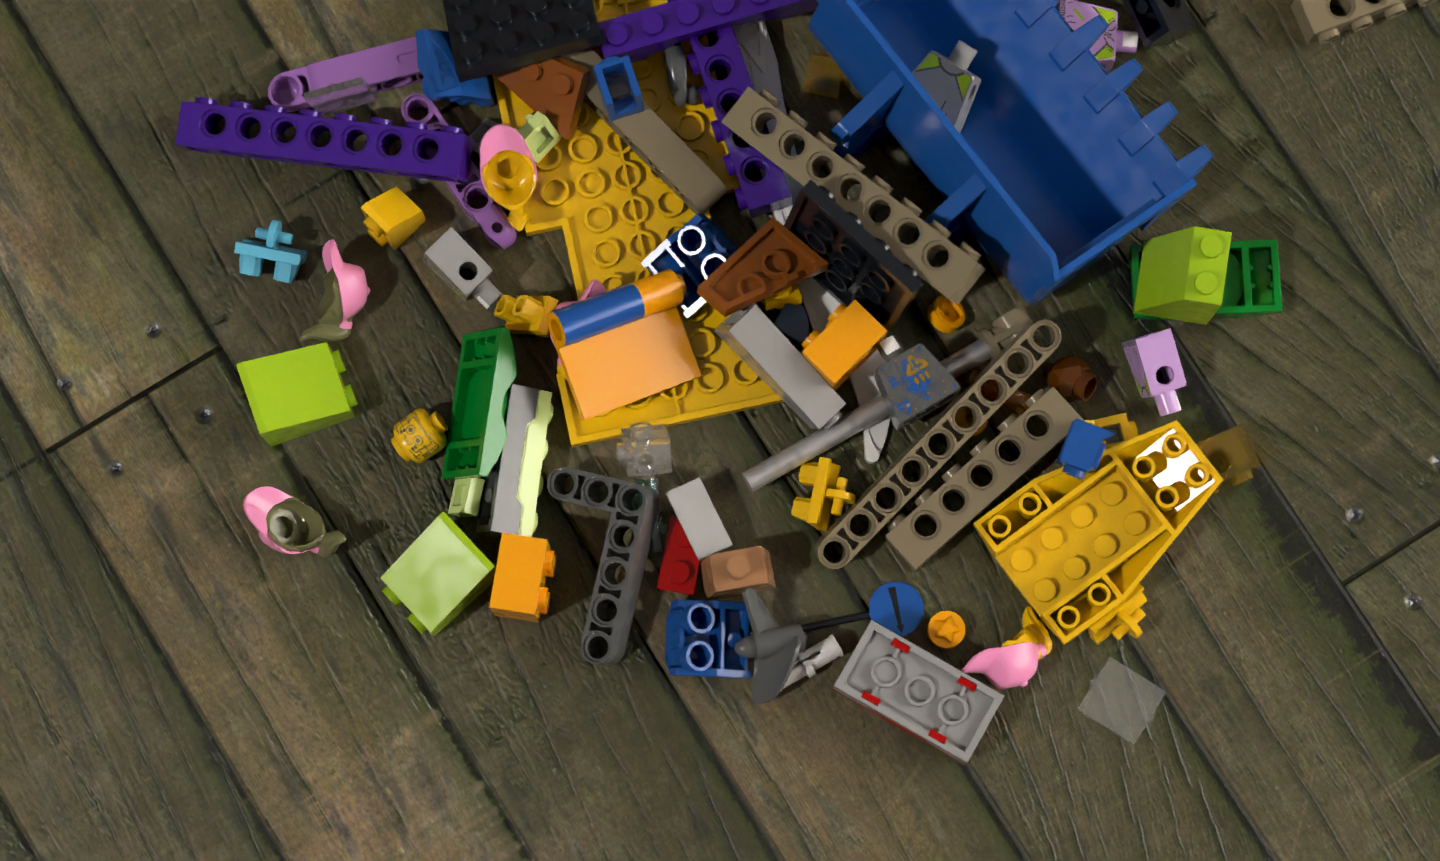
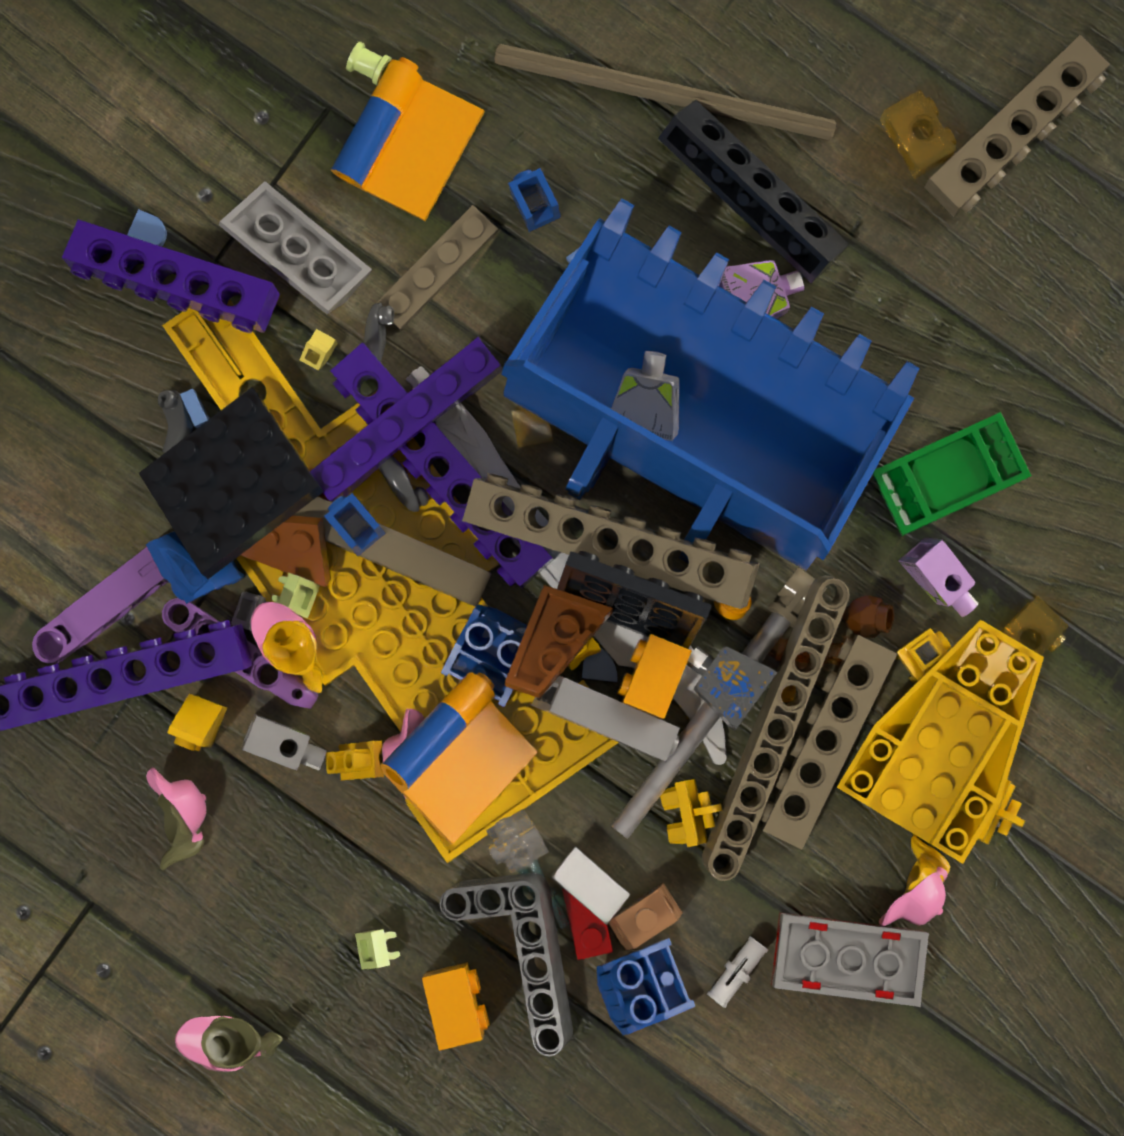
camera: 20 degrees left, 5 degrees up
medium azure hips [234,219,308,283] -> none
lime slope [236,342,358,447] -> none
clear piece [303,77,378,116] -> none
lime slope [380,511,496,637] -> none
yellow head [391,408,448,464] -> none
green slope [441,327,517,480] -> none
piece [476,384,553,538] -> none
dark grey piece [734,587,807,704] -> none
blue piece [801,582,924,637] -> none
light orange tile [927,611,965,649] -> none
blue window [1056,418,1116,480] -> none
clear piece [1077,657,1166,745] -> none
lime slope [1133,226,1232,325] -> none

